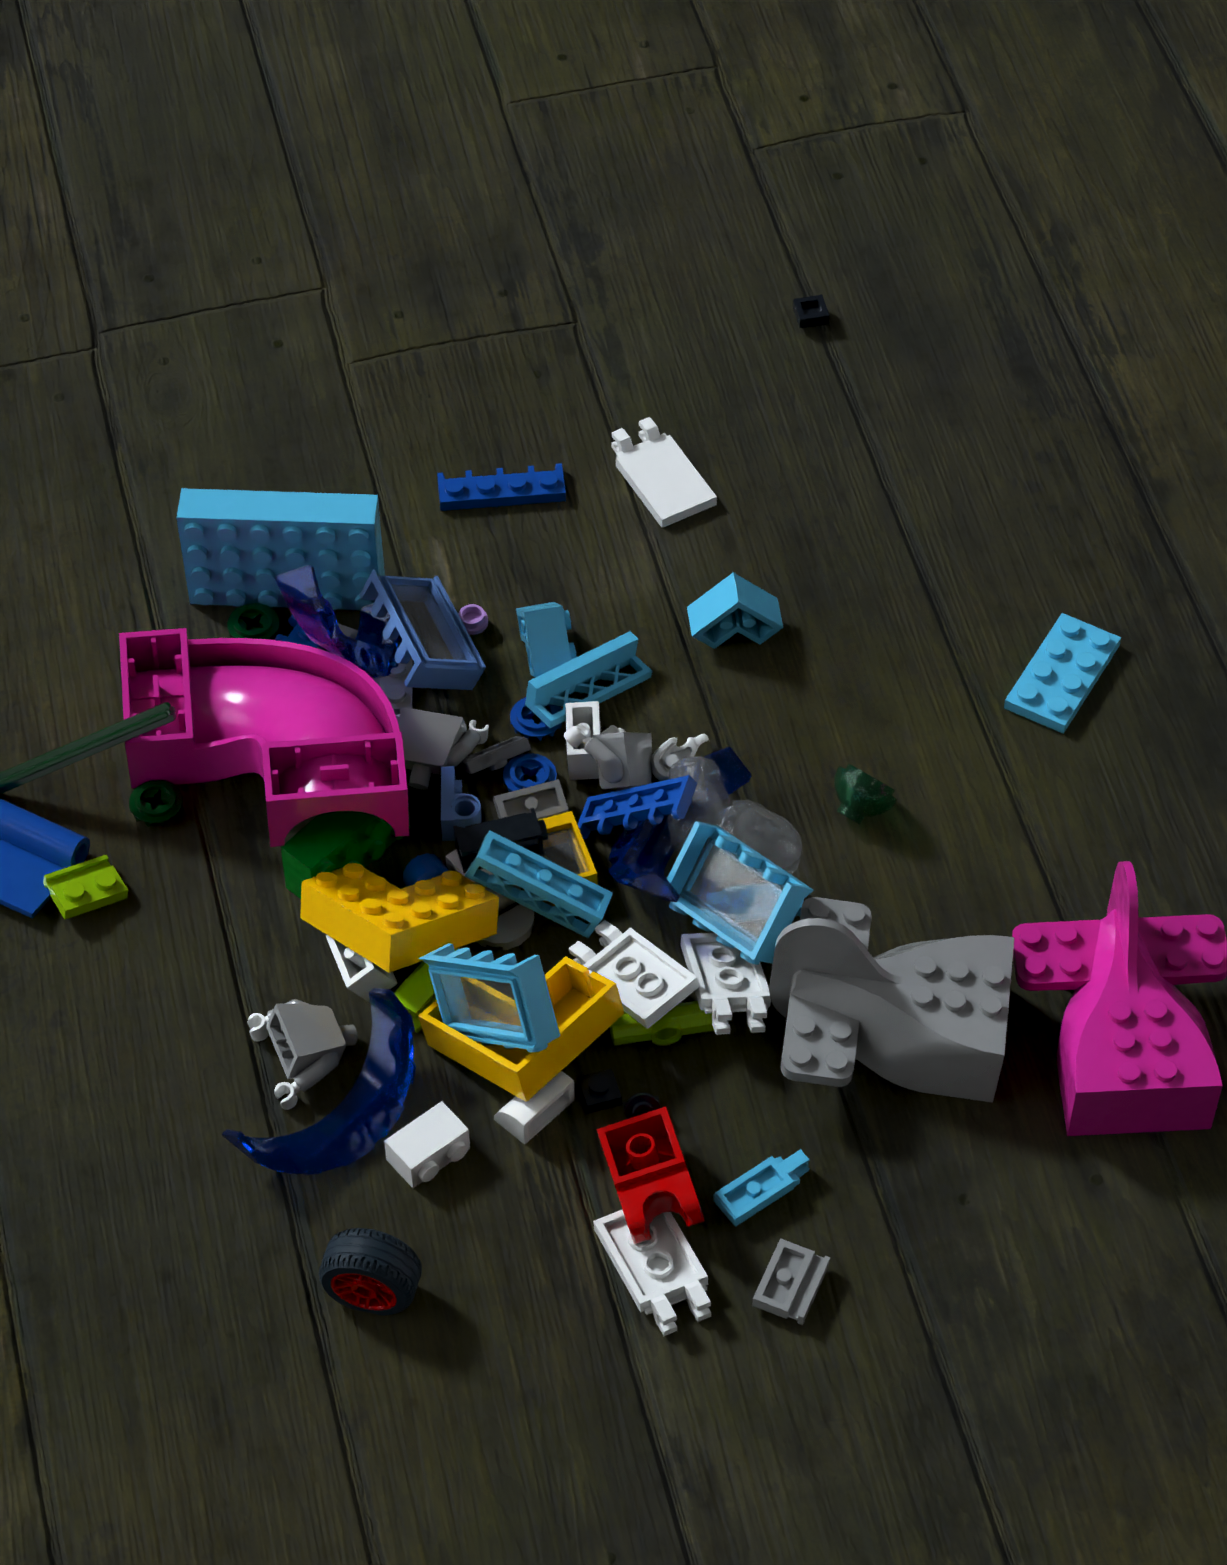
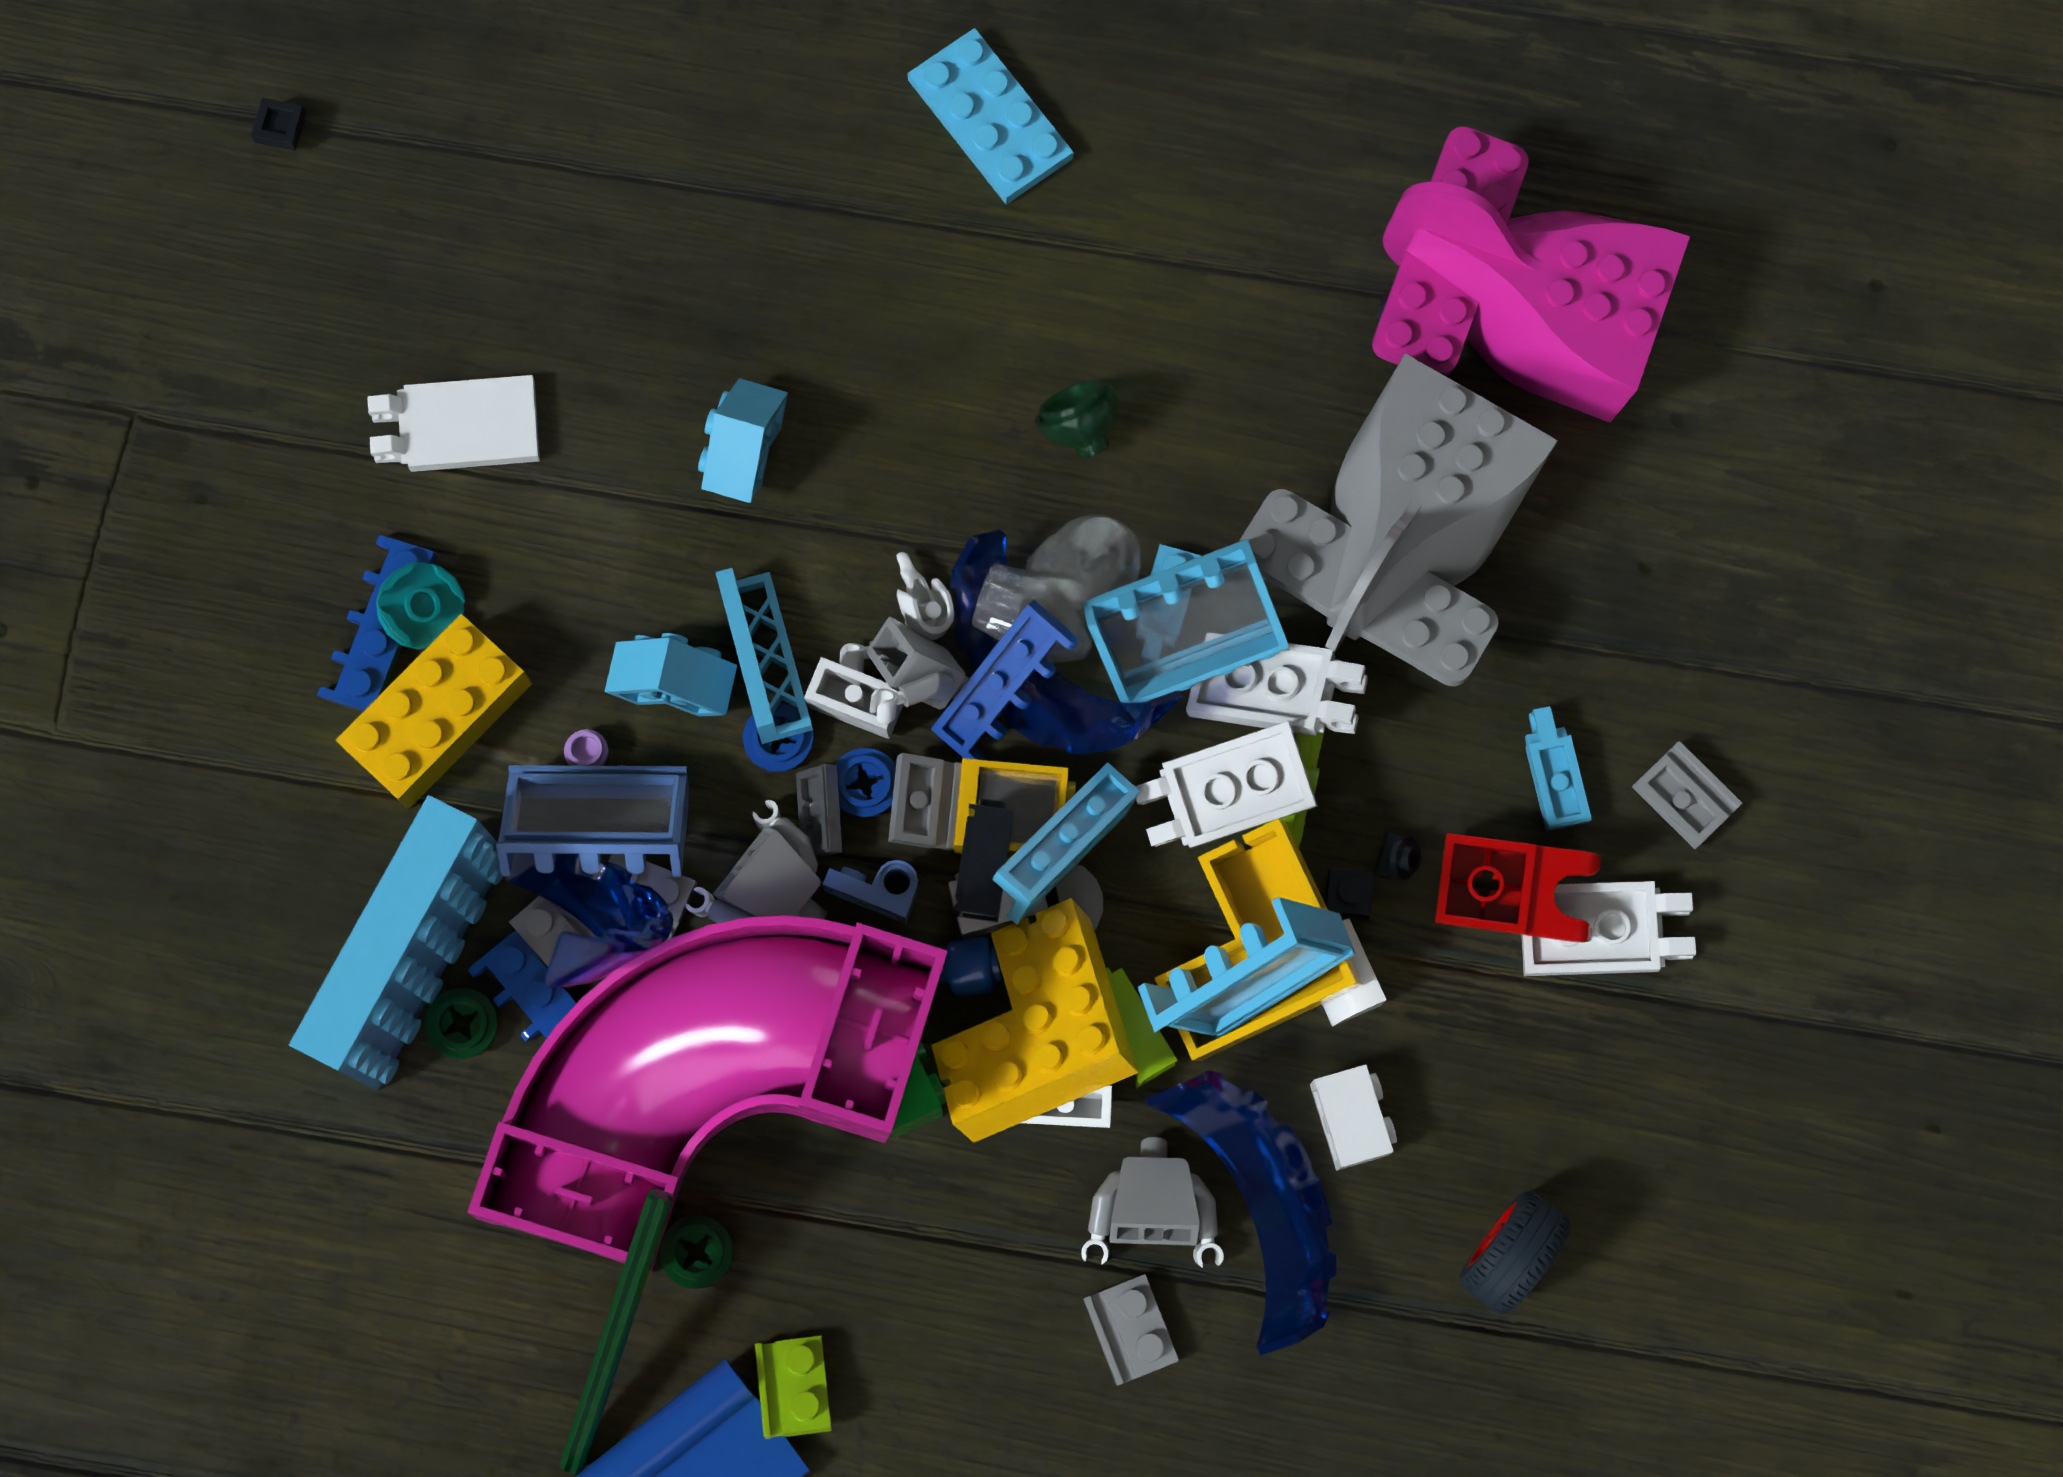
camera: 70 degrees left, 25 degrees up
none -> yellow brick [335,614,532,810]
none -> teal tile [376,562,465,650]
none -> light grey plate [1083,1274,1179,1386]

